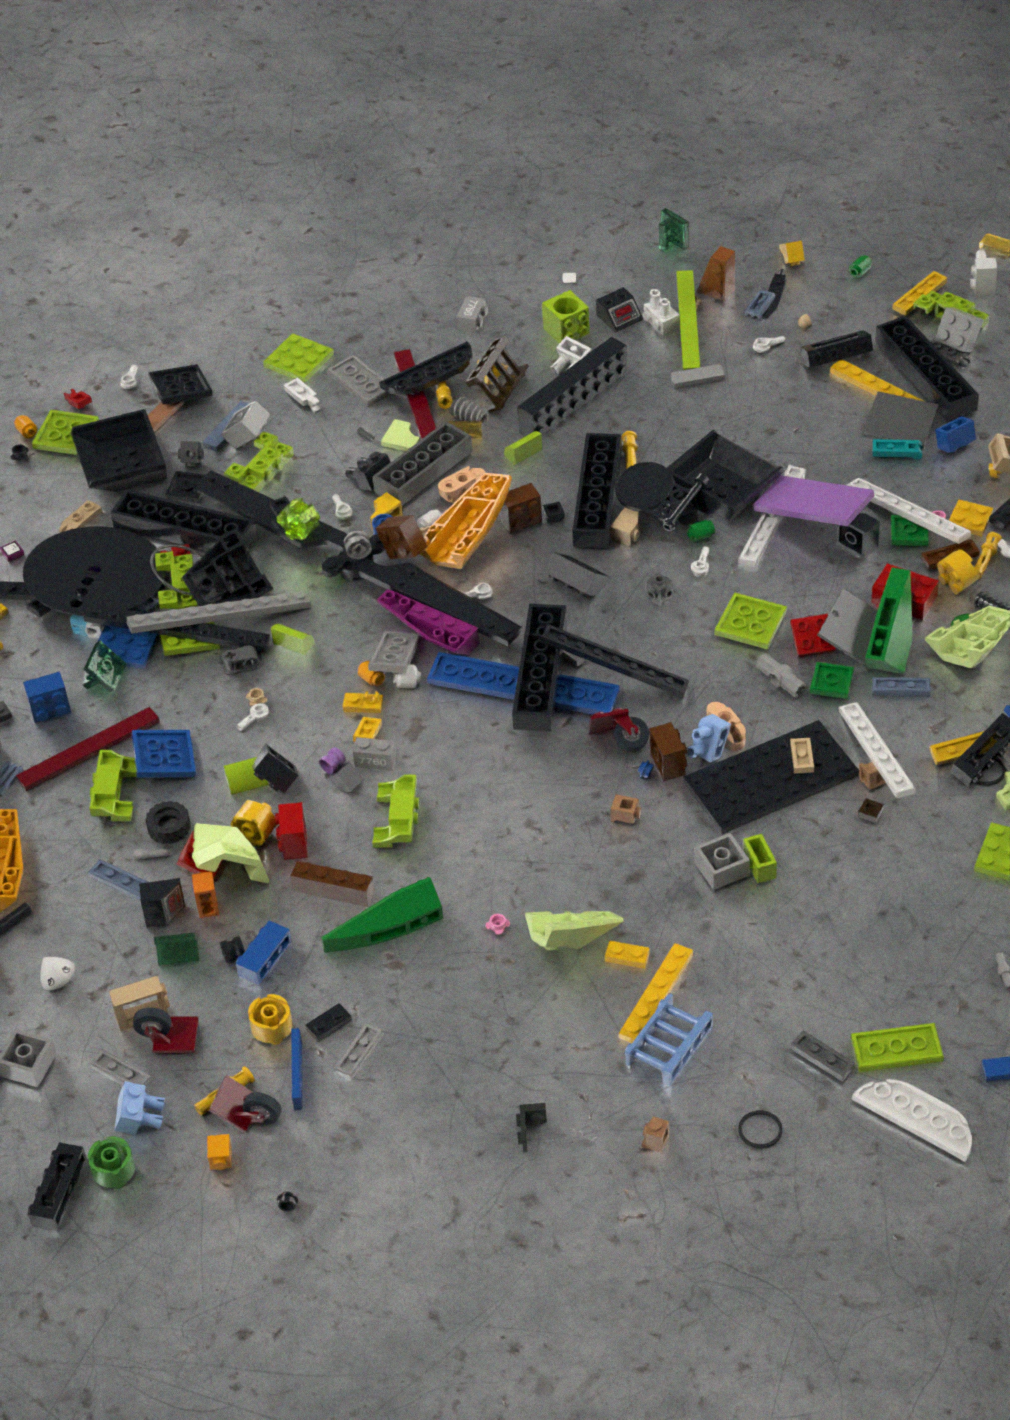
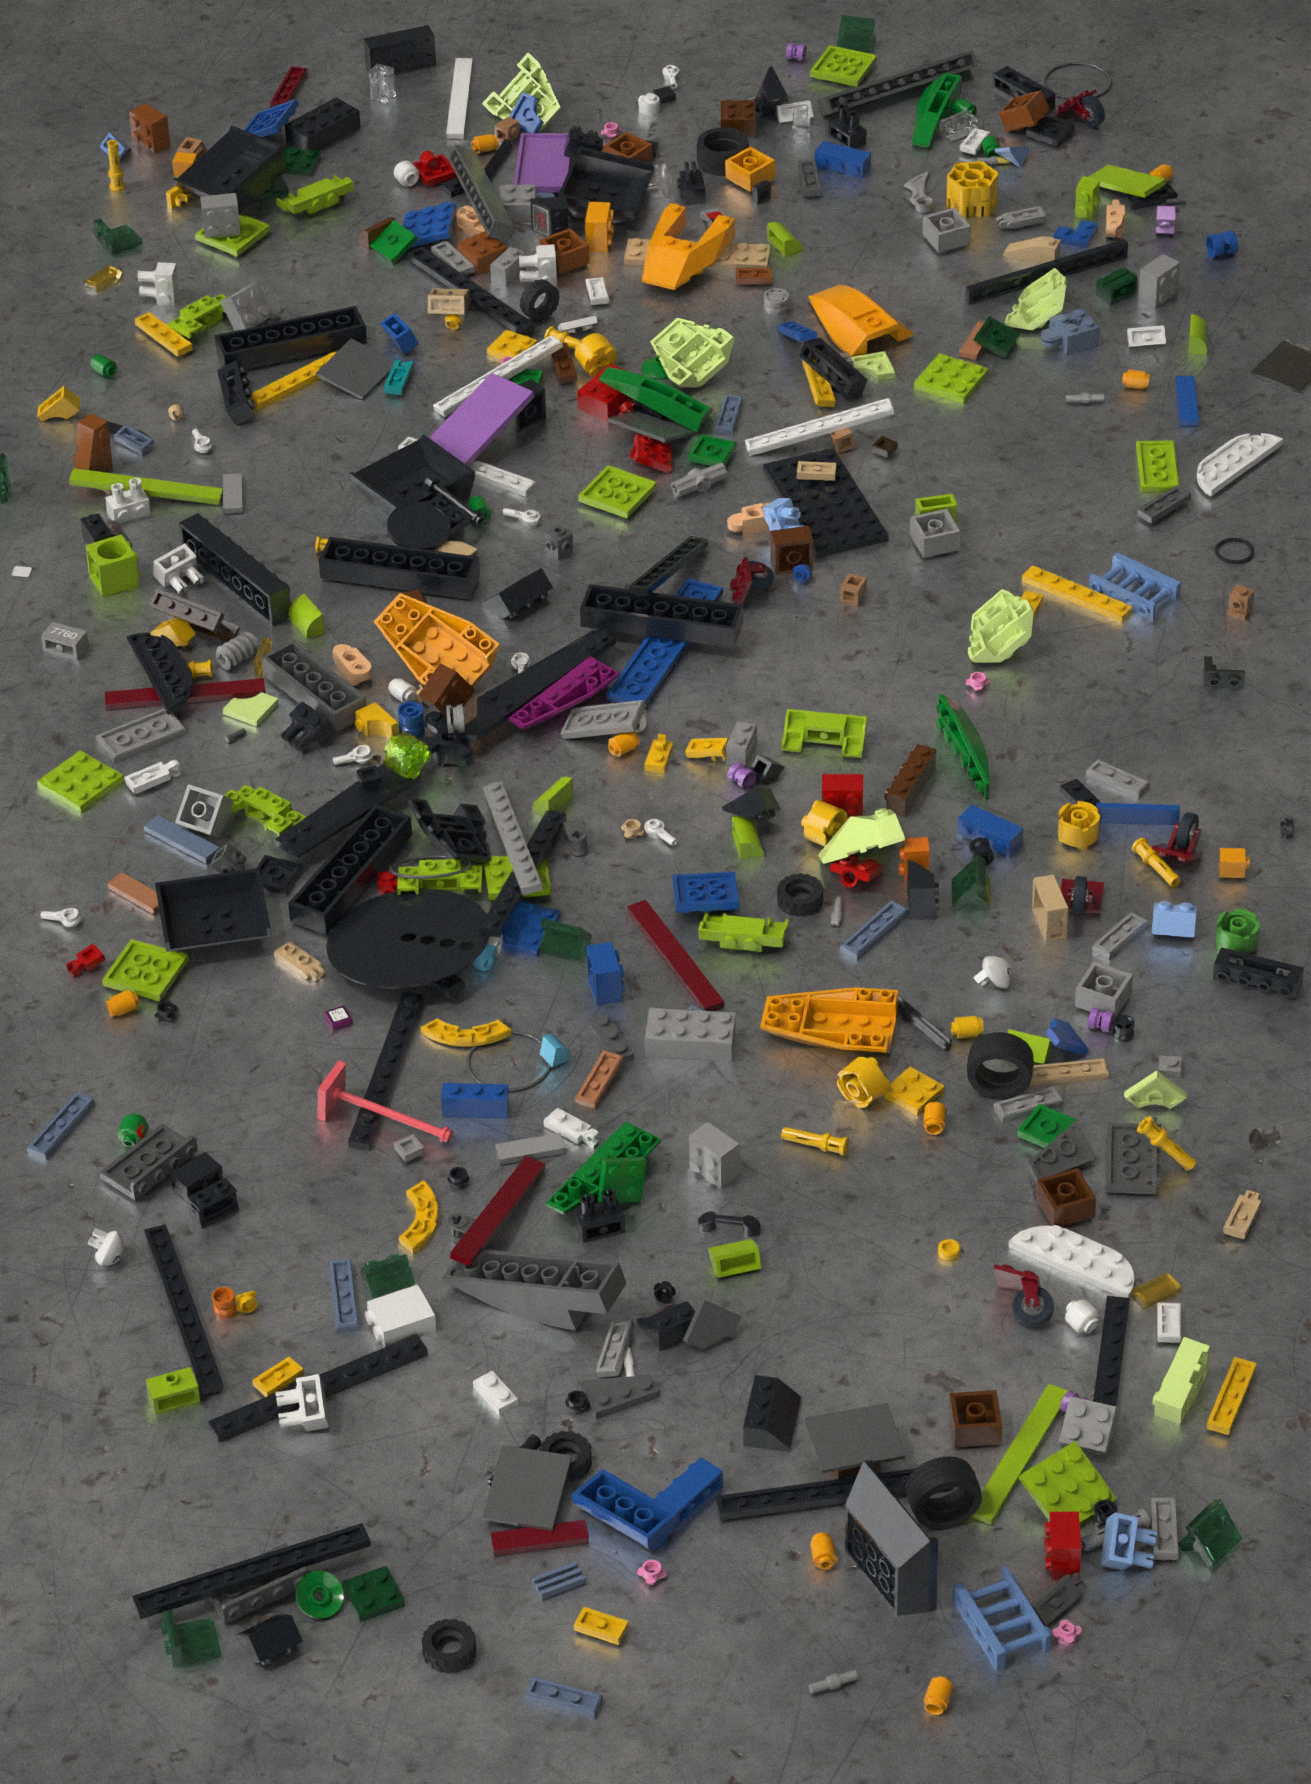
camera: 85 degrees left, 5 degrees down
black plate [148,364,212,404] -> none
black piece [974,592,1010,610] -> none

